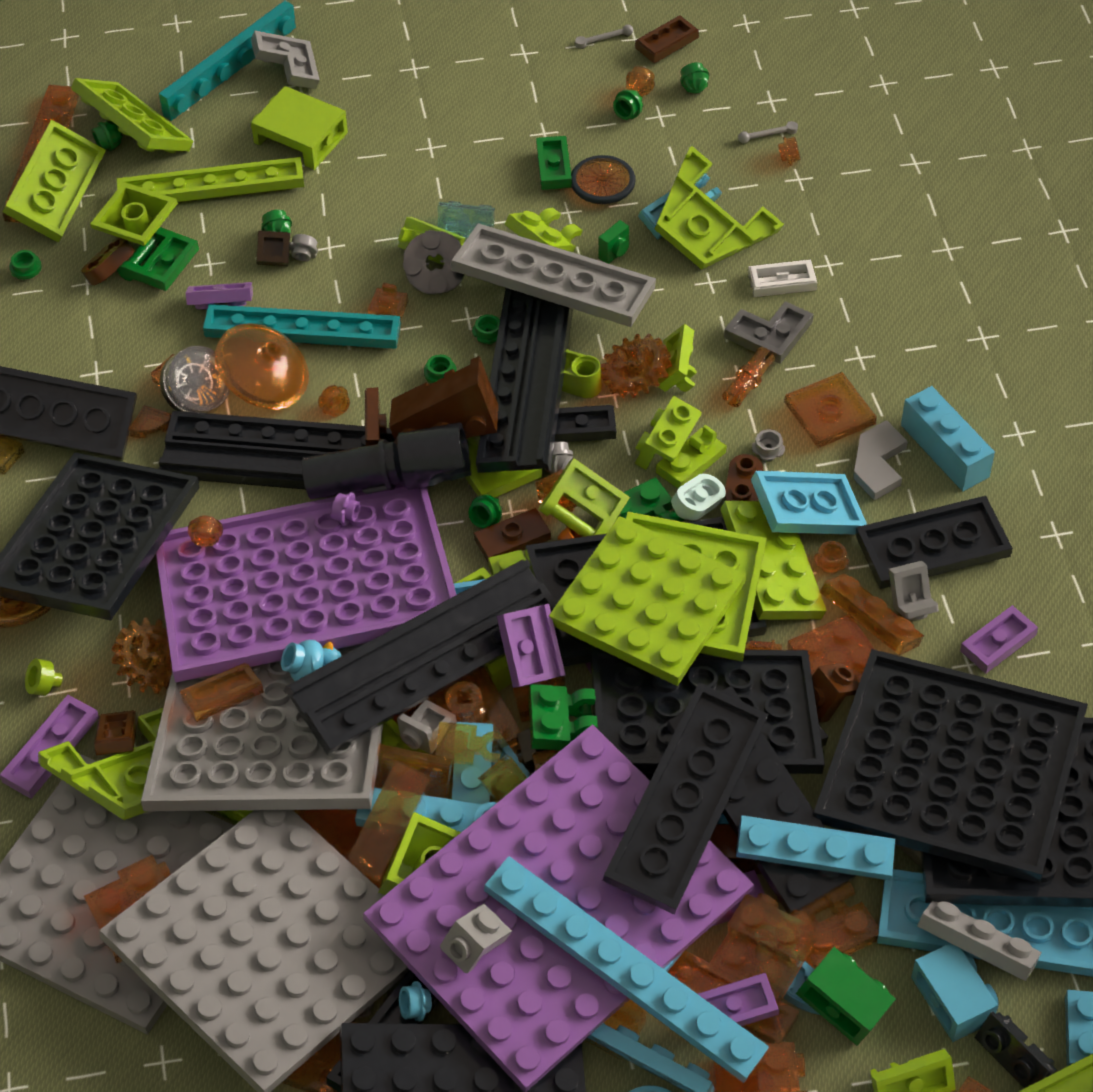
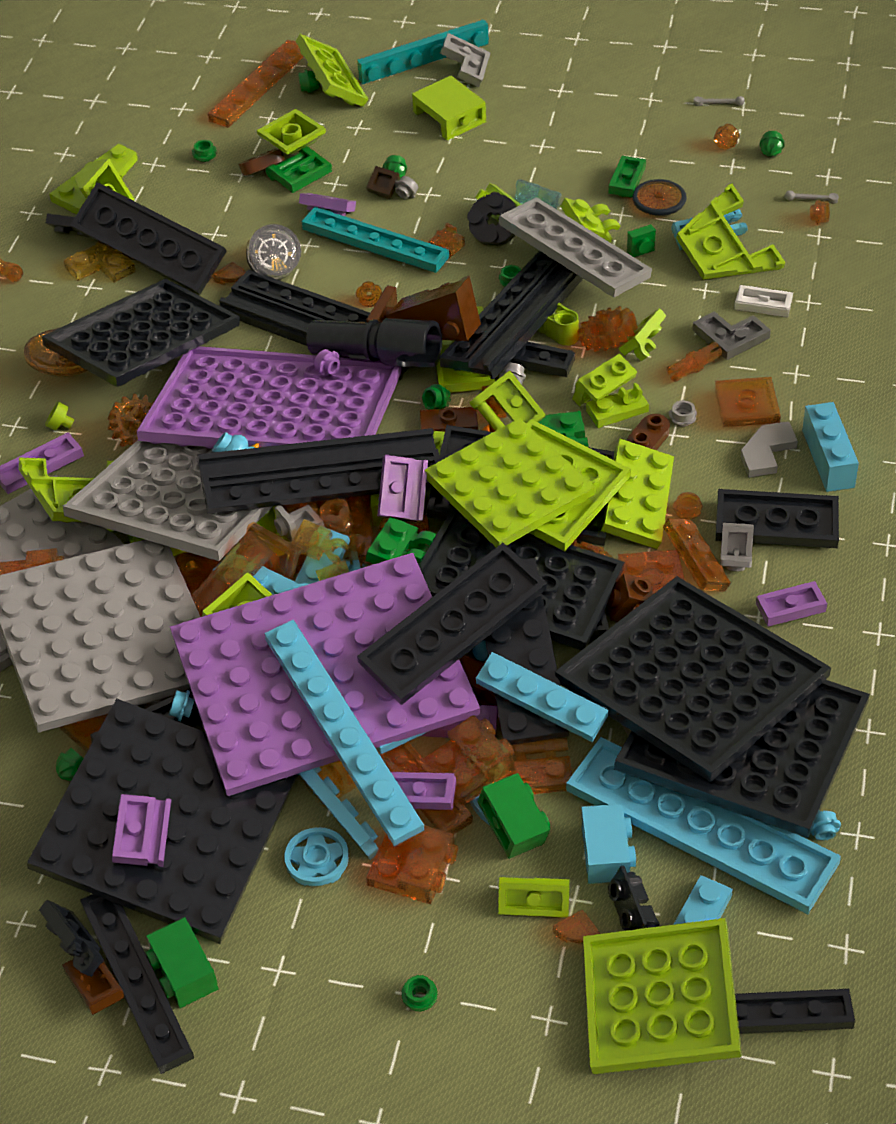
camera: 25 degrees right, 5 degrees down
lime plate [2,119,106,243] -> none
reddish brown plate [94,710,138,756] -> none
lime plate [117,157,305,202] -> none
clear orange tile [180,663,264,722] -> none
clear orange plate [188,515,223,547] -> none
clear orange dish [215,323,309,410] -> none
light grey bracket [440,904,512,973] -> none
green plate [613,90,643,120] -> none
reddish brown plate [635,15,699,63] -> none
light aqua plate [671,474,726,520] -> none
medium azure plate [751,471,867,535] -> none
light grey plate [917,901,1042,981] -> none

